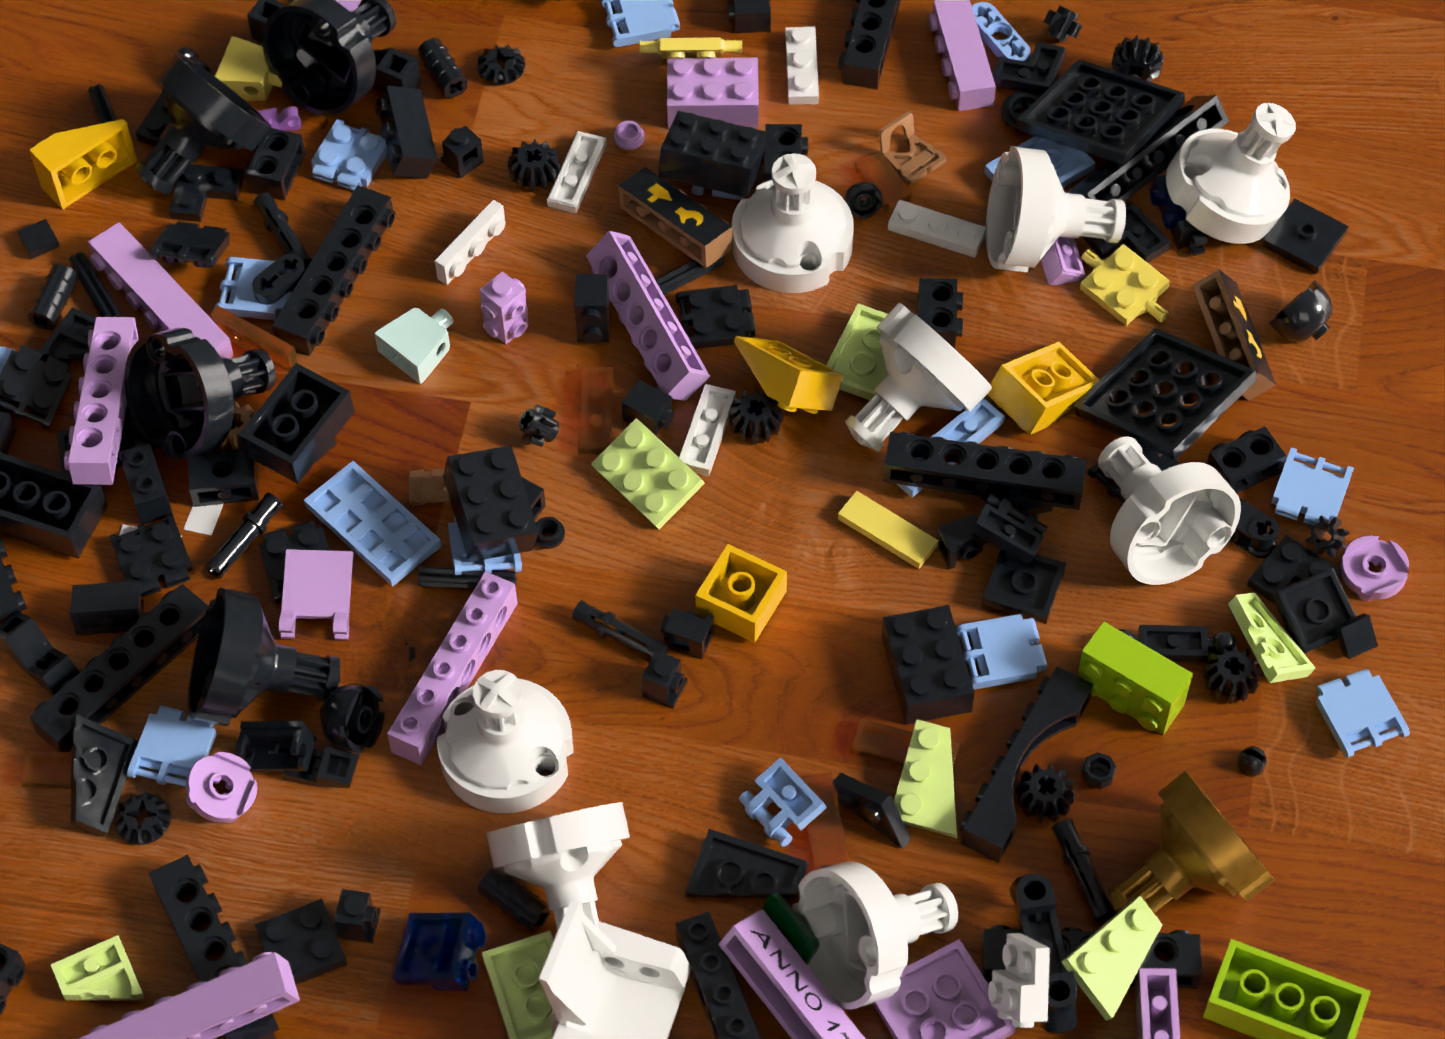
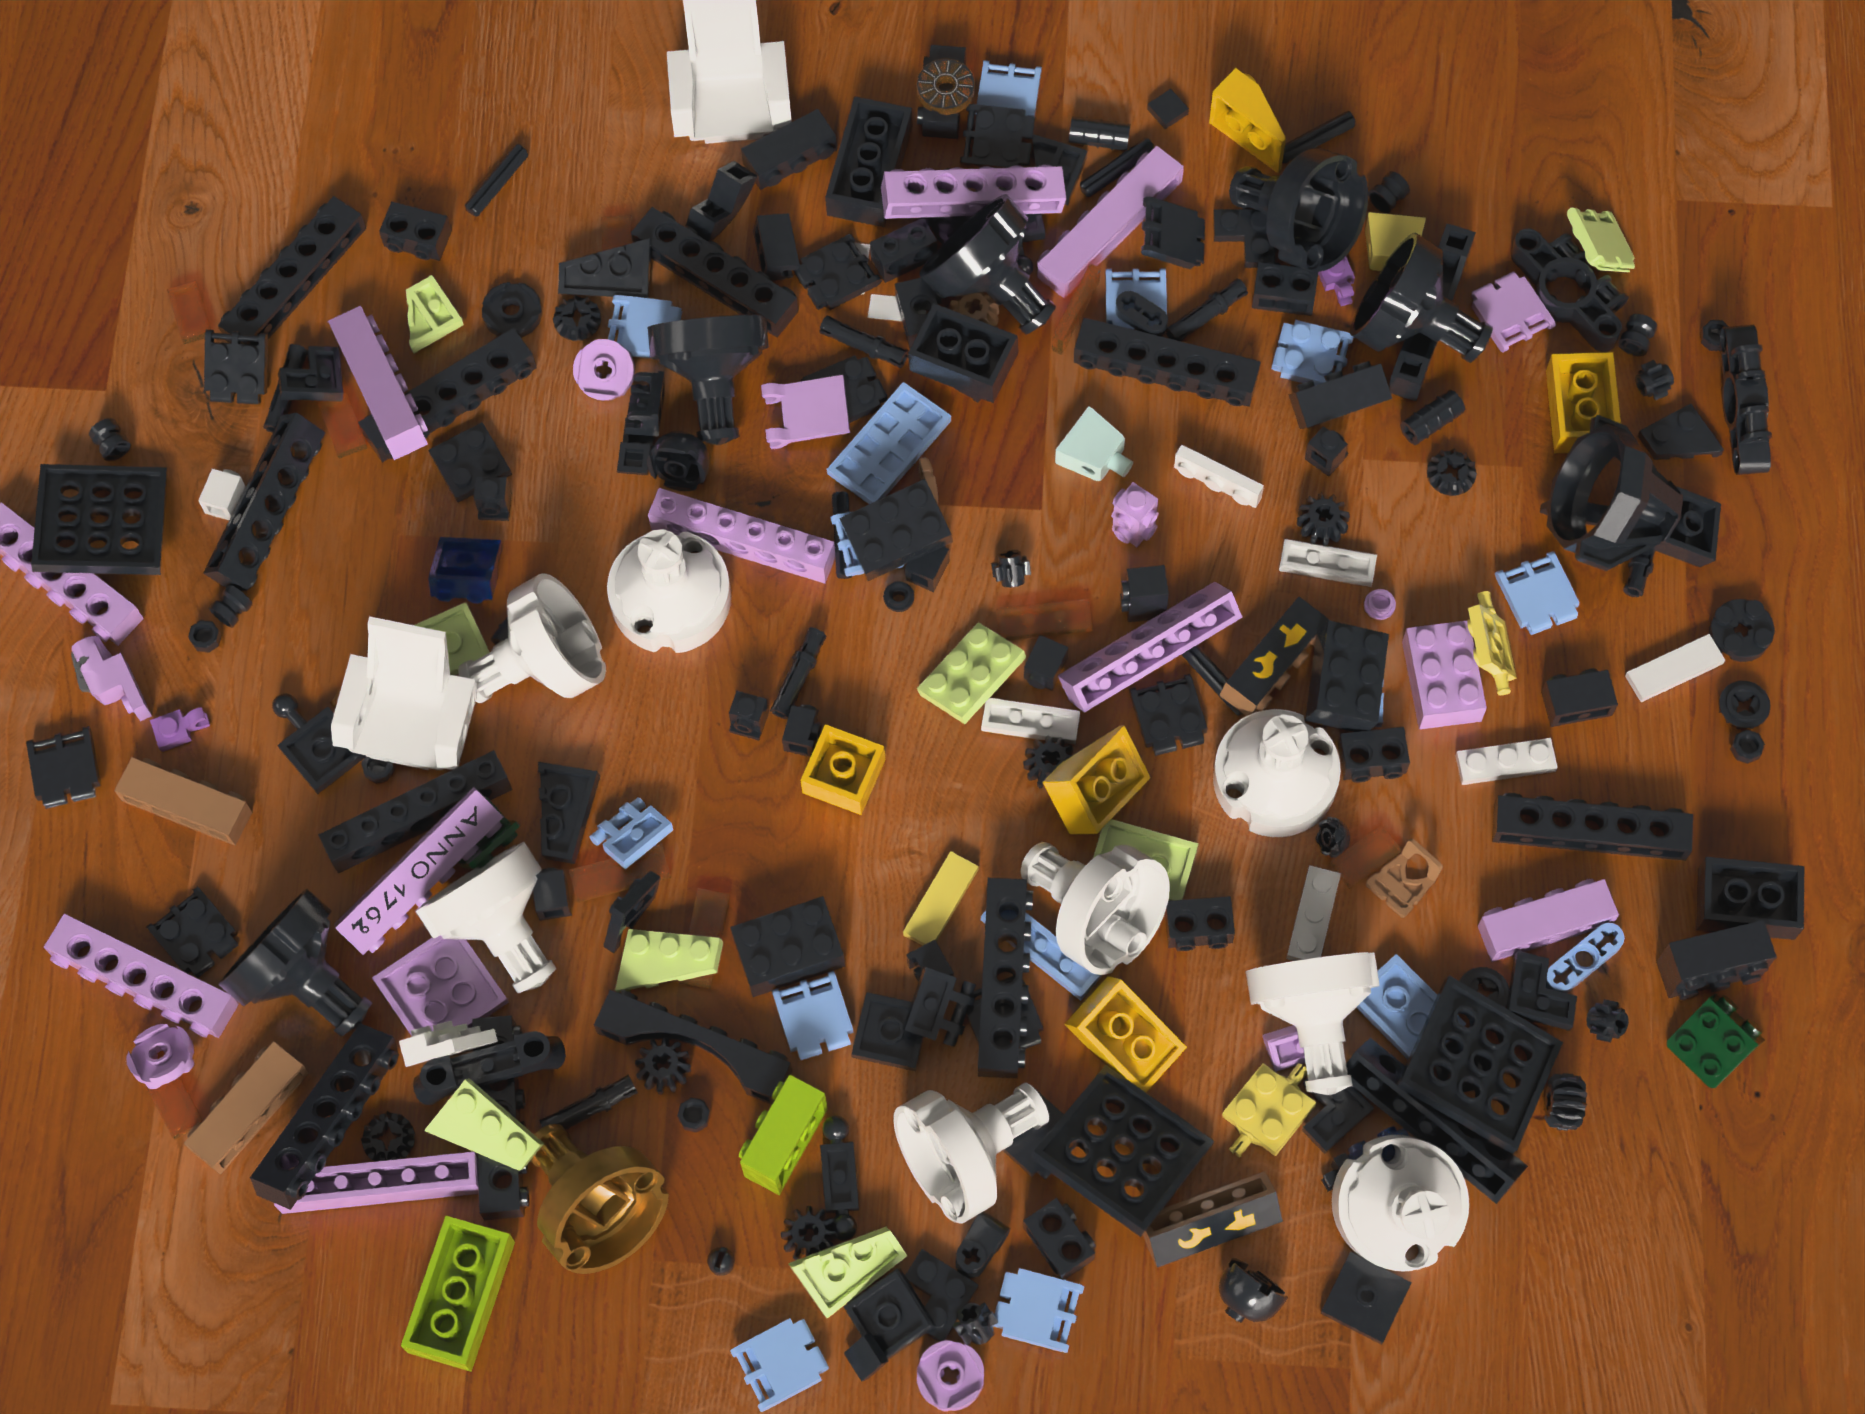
camera: 85 degrees right, 10 degrees up
none -> black tile [482,282,542,338]

